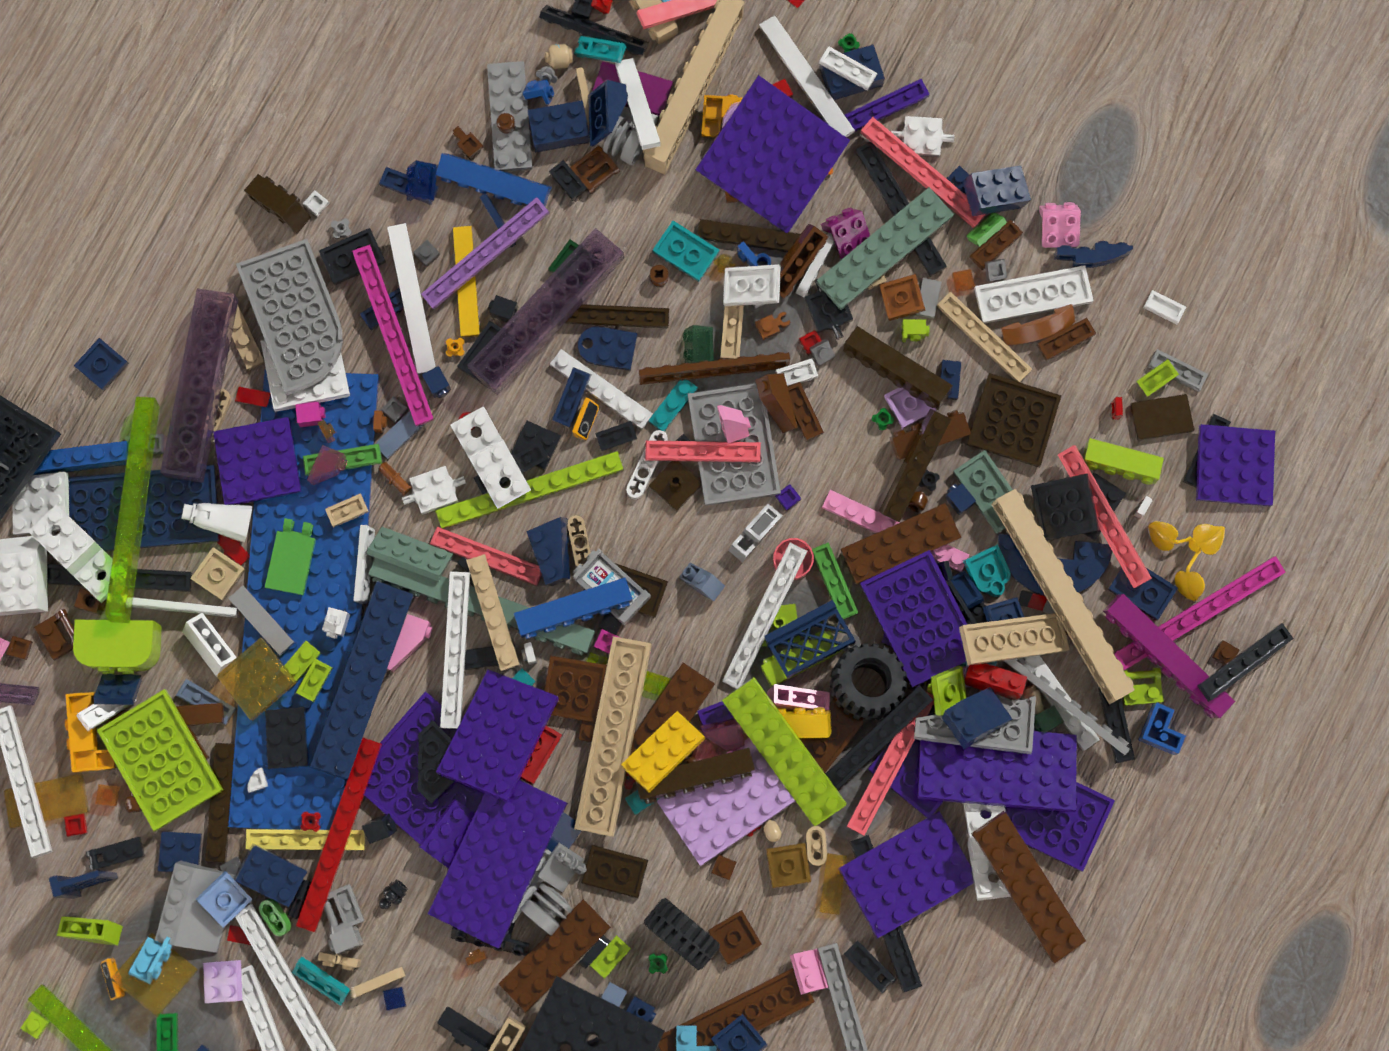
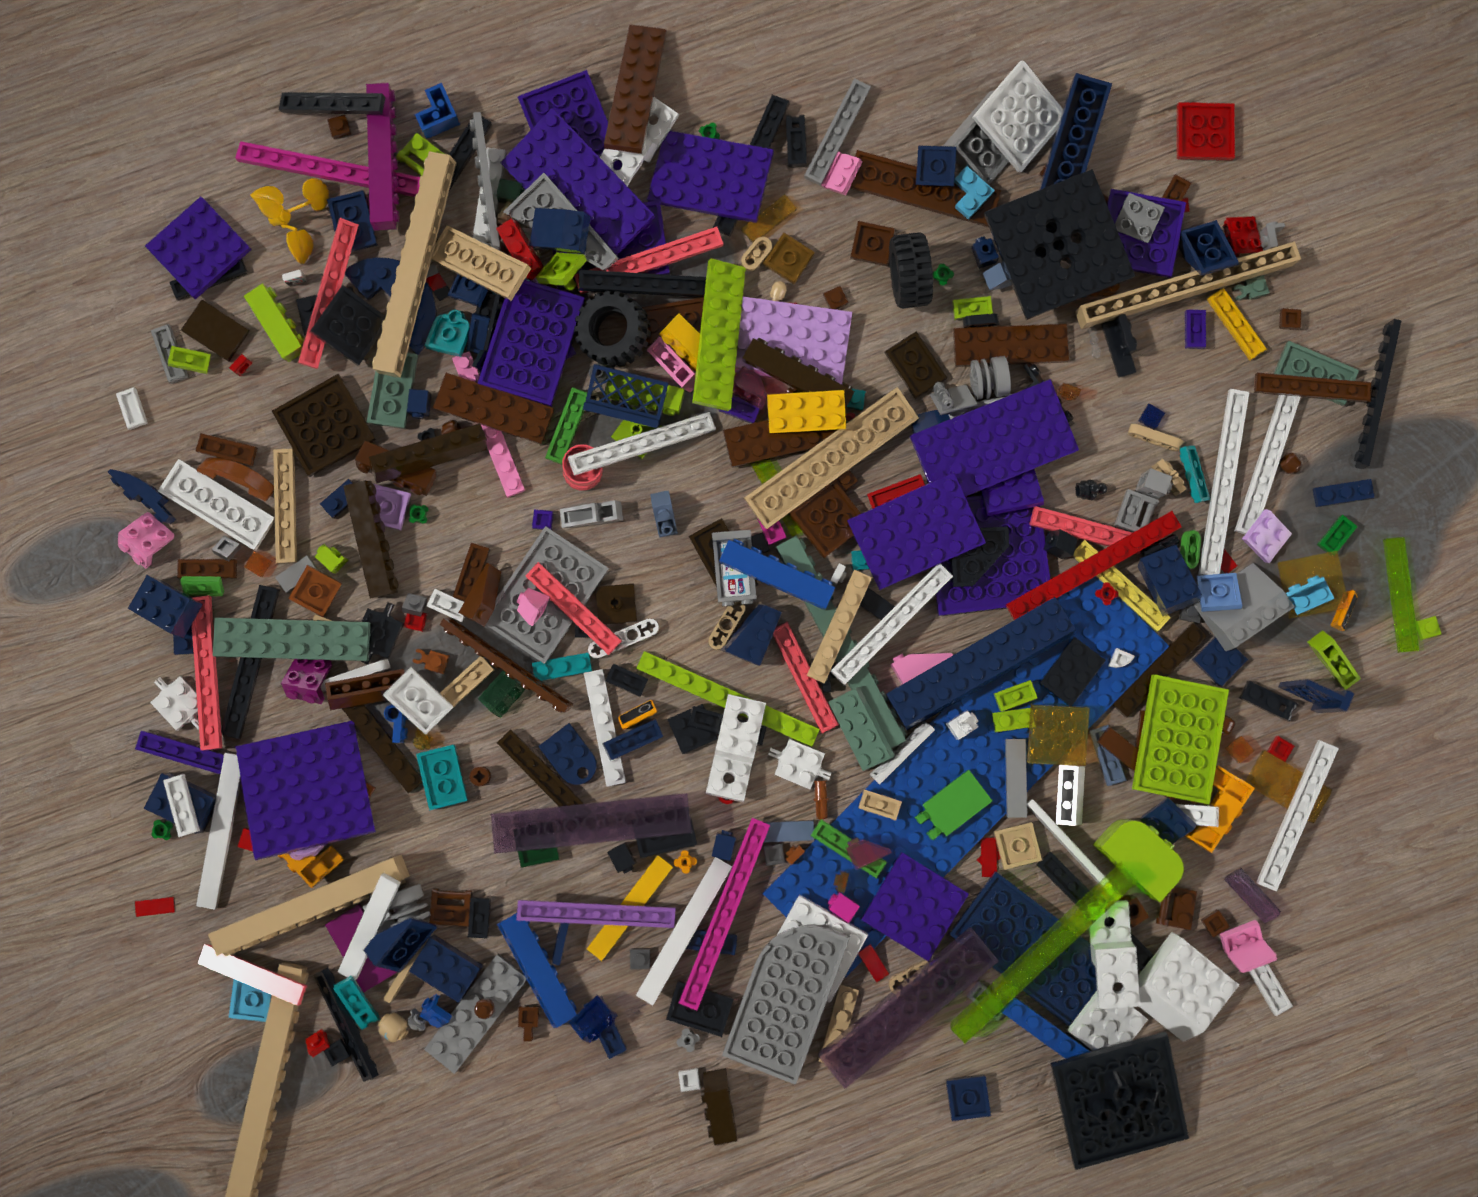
camera: 135 degrees left, 5 degrees up
white piece [181,503,252,543] -> none
none -> green plate [699,122,720,139]
none -> coral tile [1029,506,1140,555]

